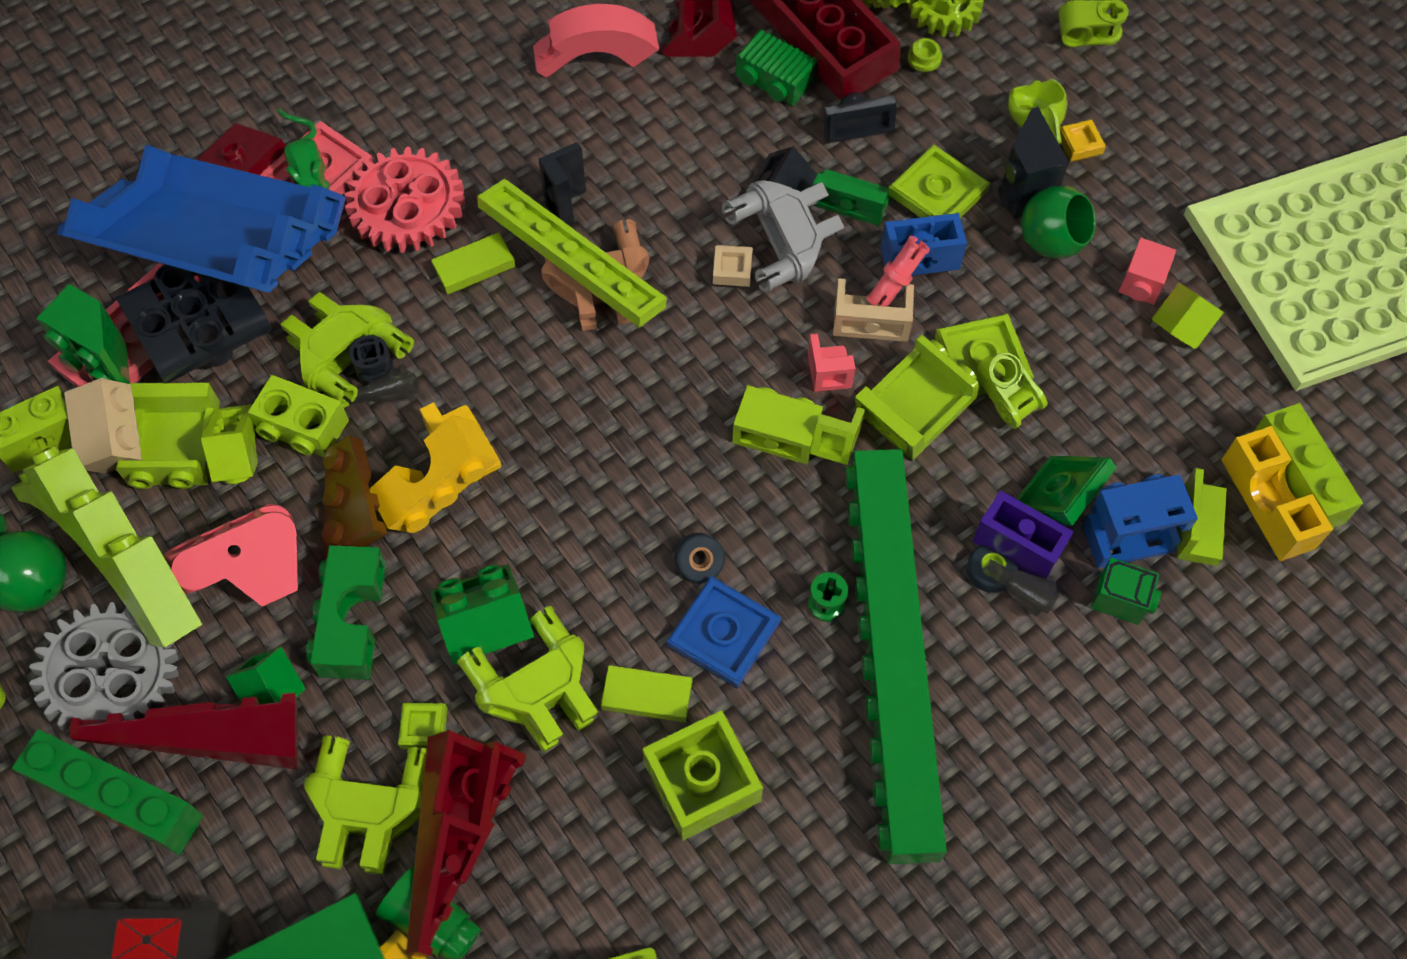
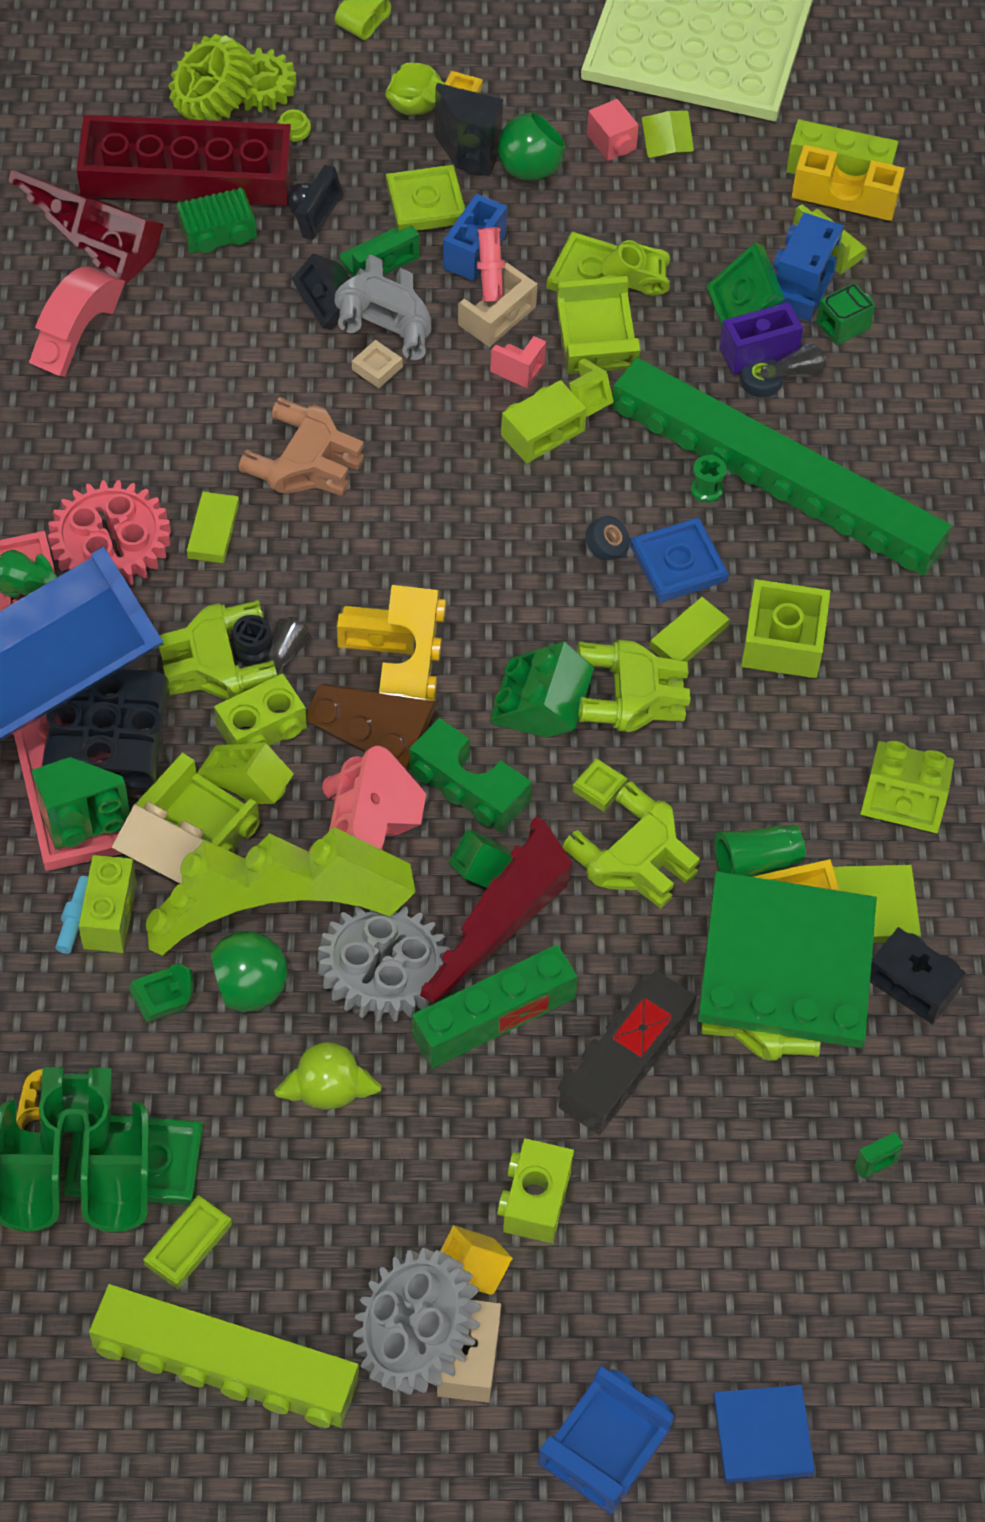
camera: 55 degrees left, 5 degrees down
dark red wedge [406,730,526,957] -> none
lime plate [477,179,667,328] -> none
black panel [538,142,586,226] -> none

